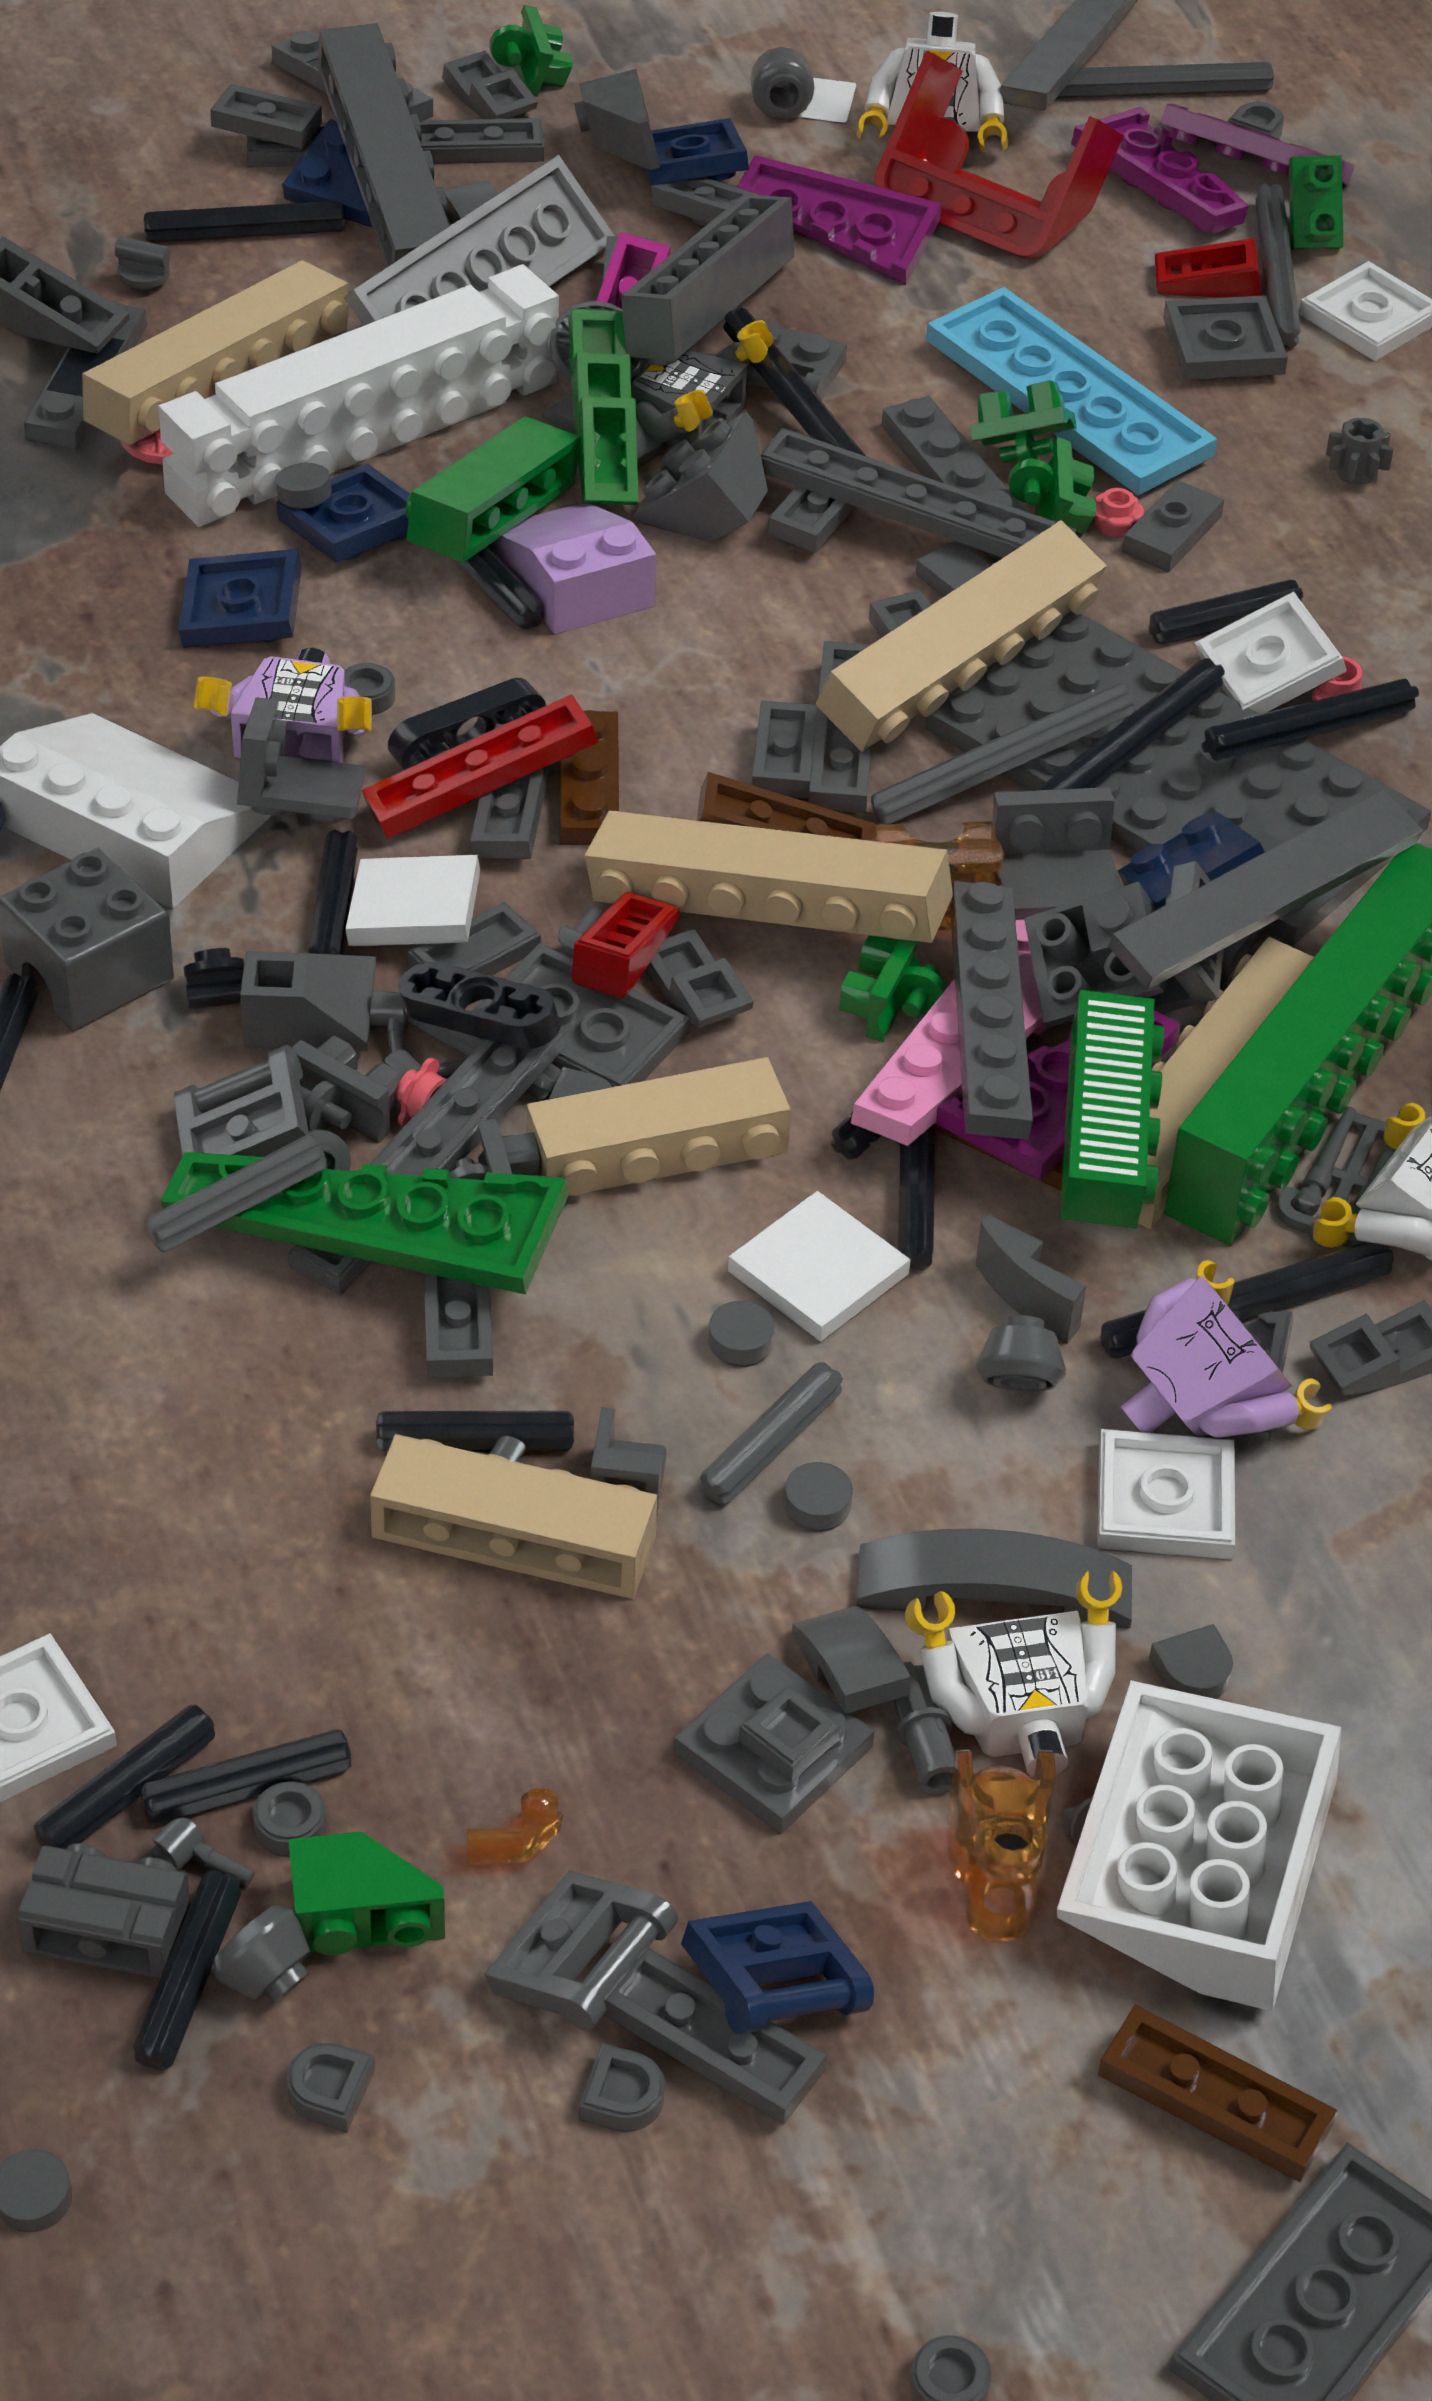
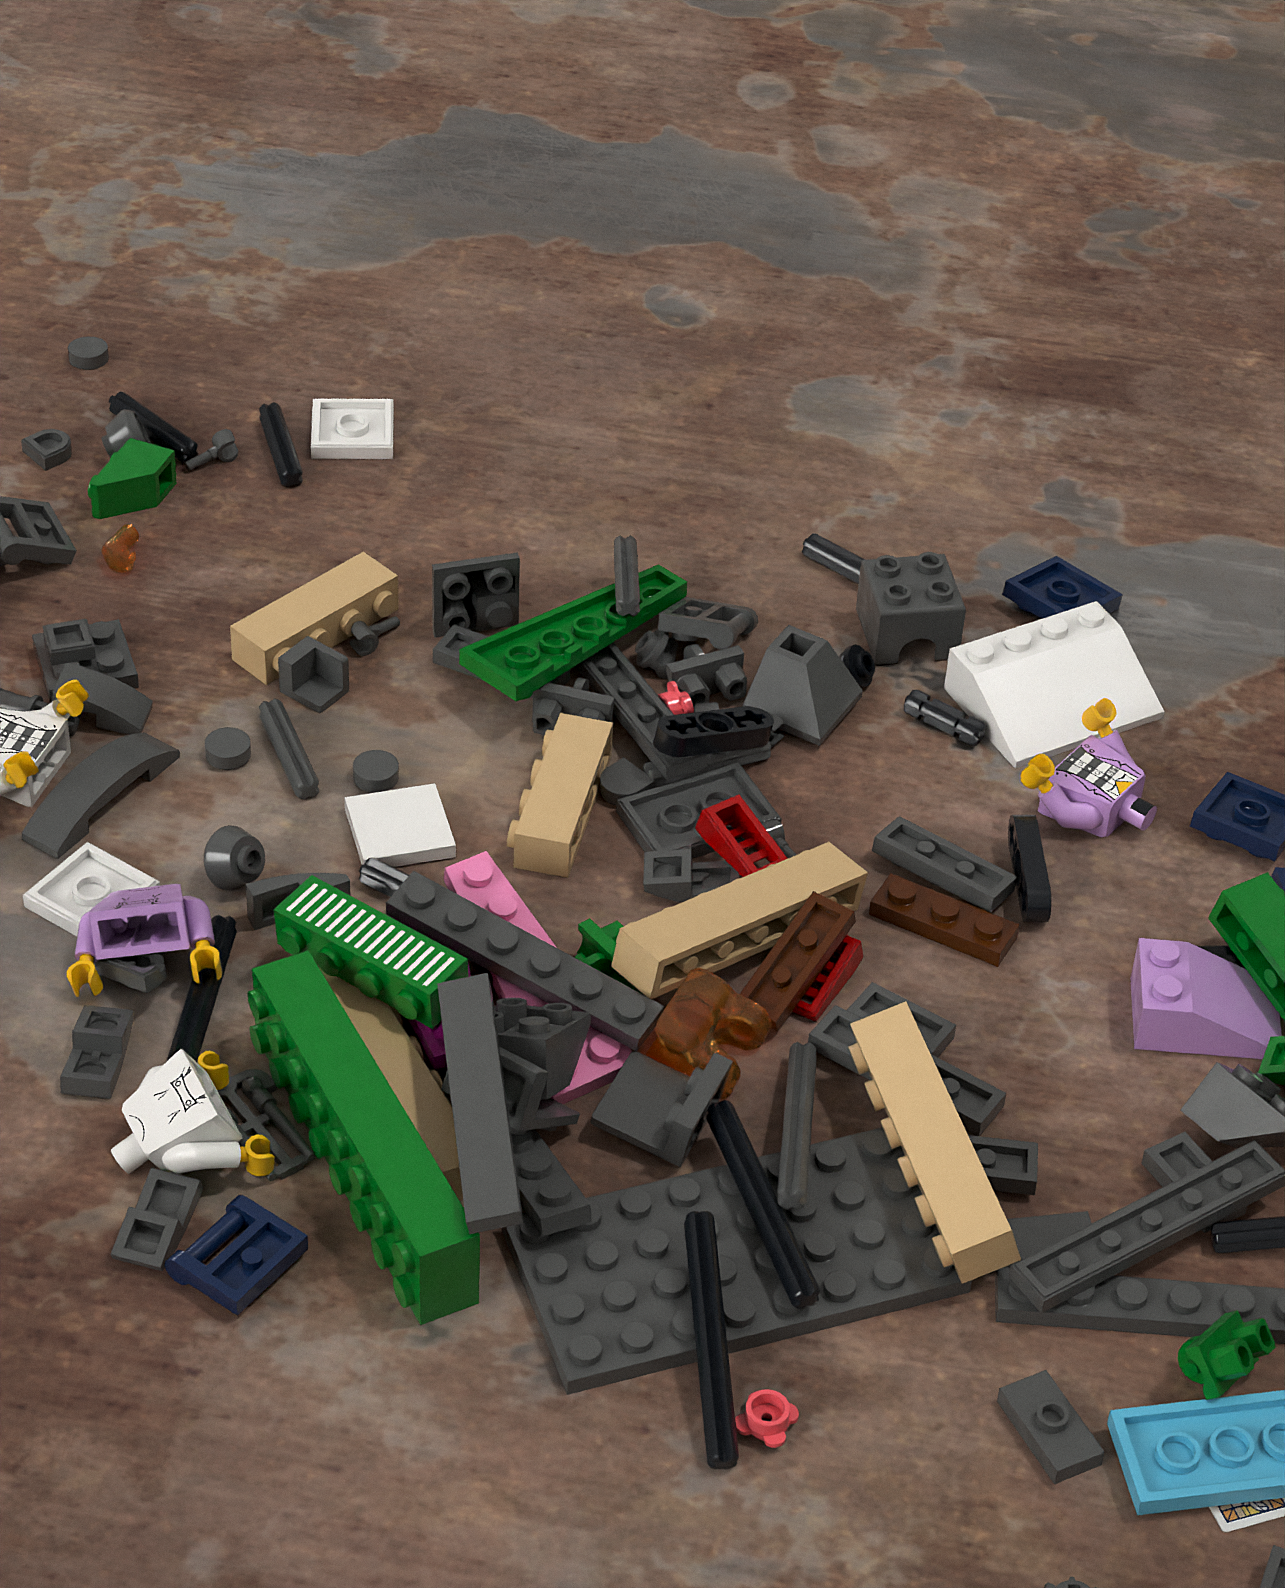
camera: 120 degrees right, 5 degrees down
dark grey brick [17,1844,190,1979] -> none
black axle [140,1729,351,1824] -> none
dark grey bracket [237,697,366,823] -> none
dark grey tile [253,1782,327,1856] -> none
black axle [307,829,358,955] -> none
dark grey tile [345,663,395,715] -> none
white tile [346,855,480,946] -> none
red plate [361,694,598,839] -> none
black axle [376,1411,574,1451] -> none
dark grey tile [408,902,541,976] -> none
green hips [1008,437,1096,535] -> none
coral plate [1094,488,1144,537] -> none
dark blue plate [1117,812,1265,909] -> none
black axle [1148,579,1303,644] -> none
white tile [1195,592,1347,714] -> none
none -> dark grey slope [432,552,520,637]
none -> black axle [903,690,986,746]

